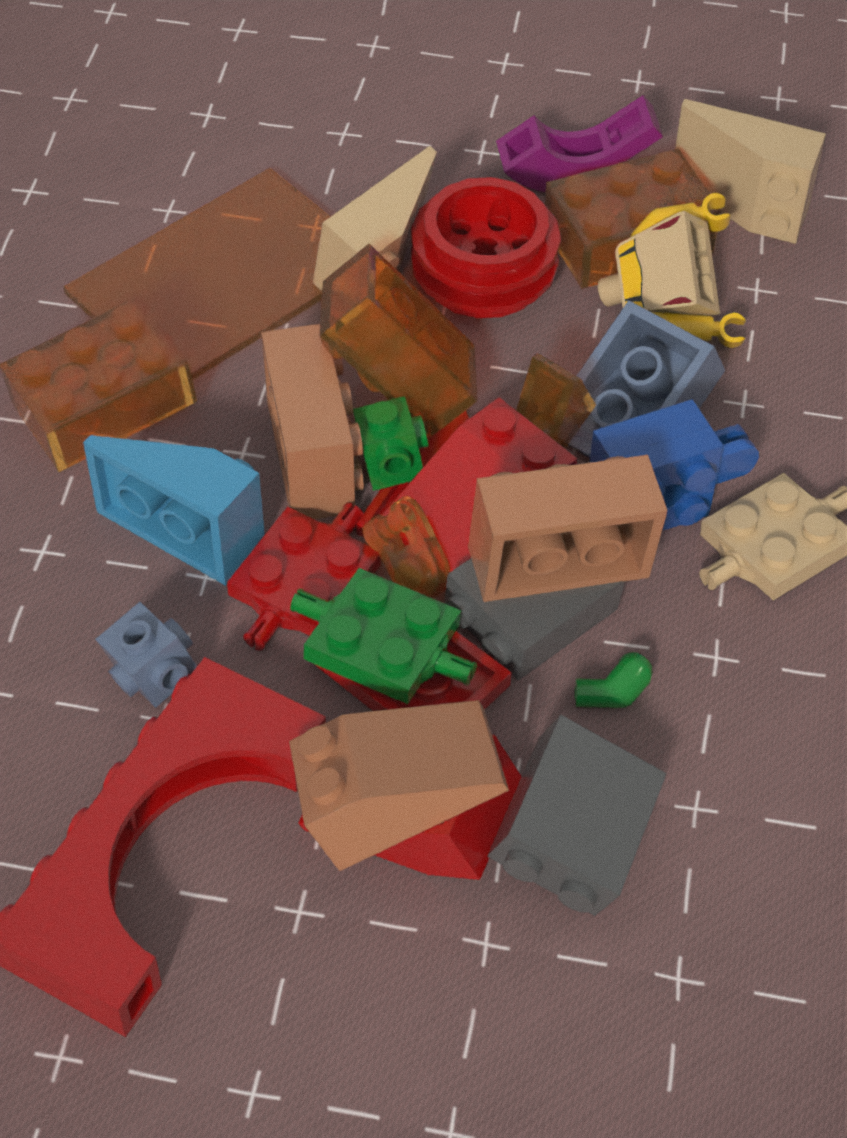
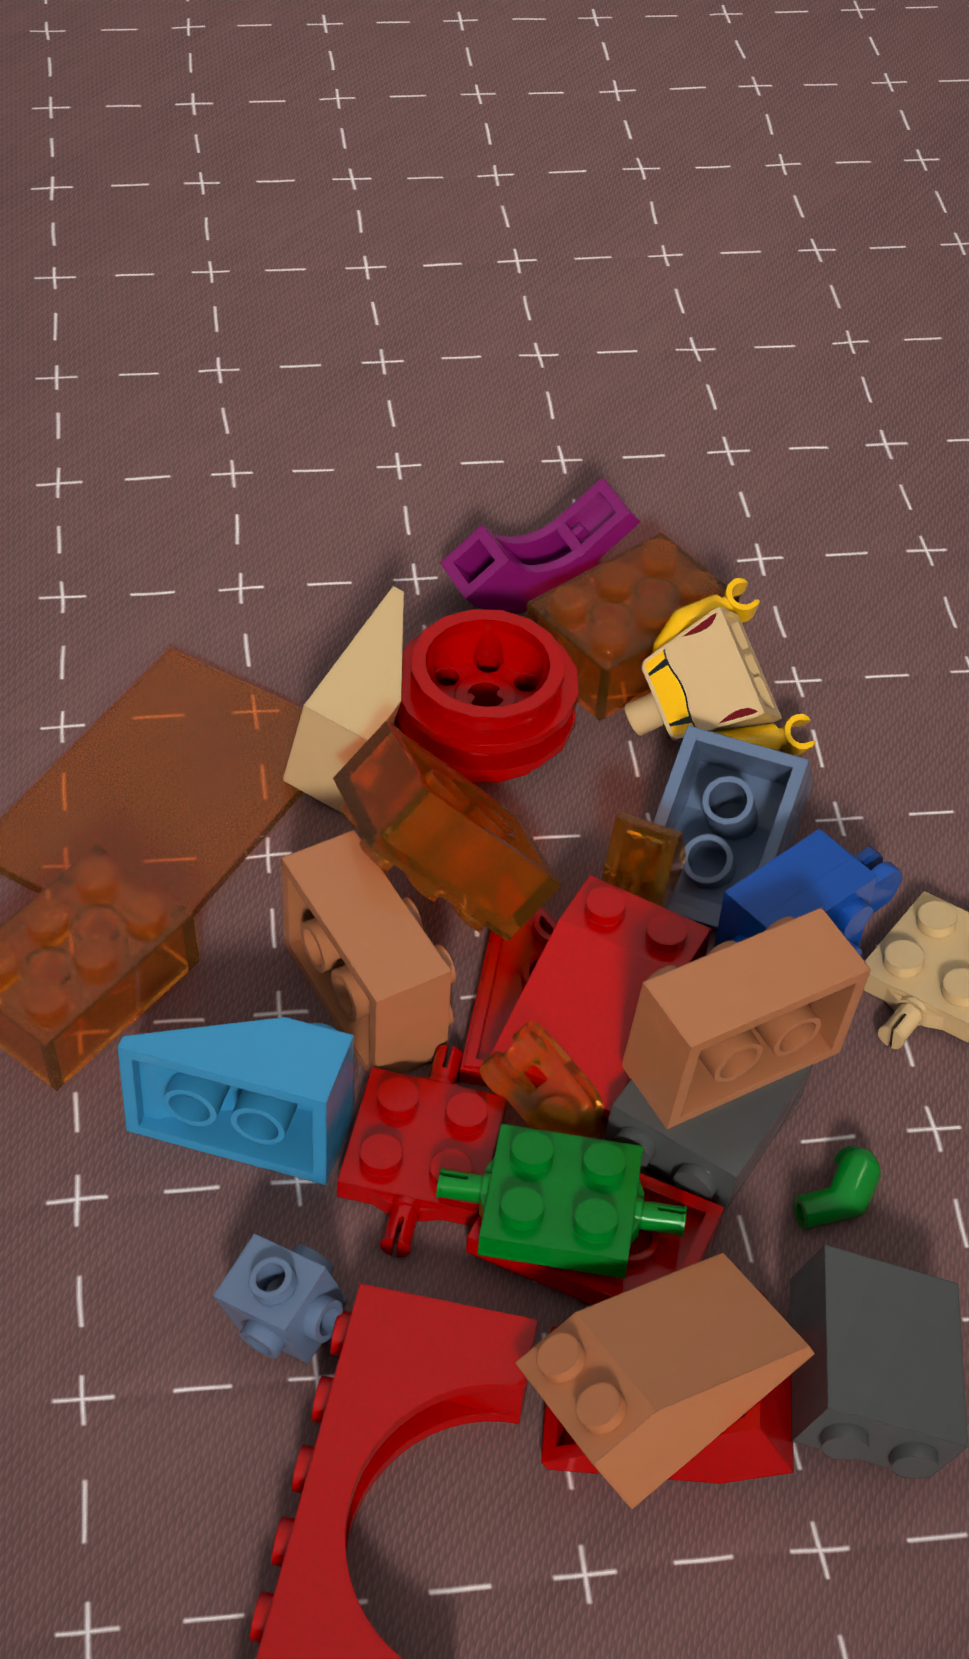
camera: 20 degrees left, 5 degrees down
green brick [353,396,429,491] -> none
tan slope [671,99,826,244] -> none

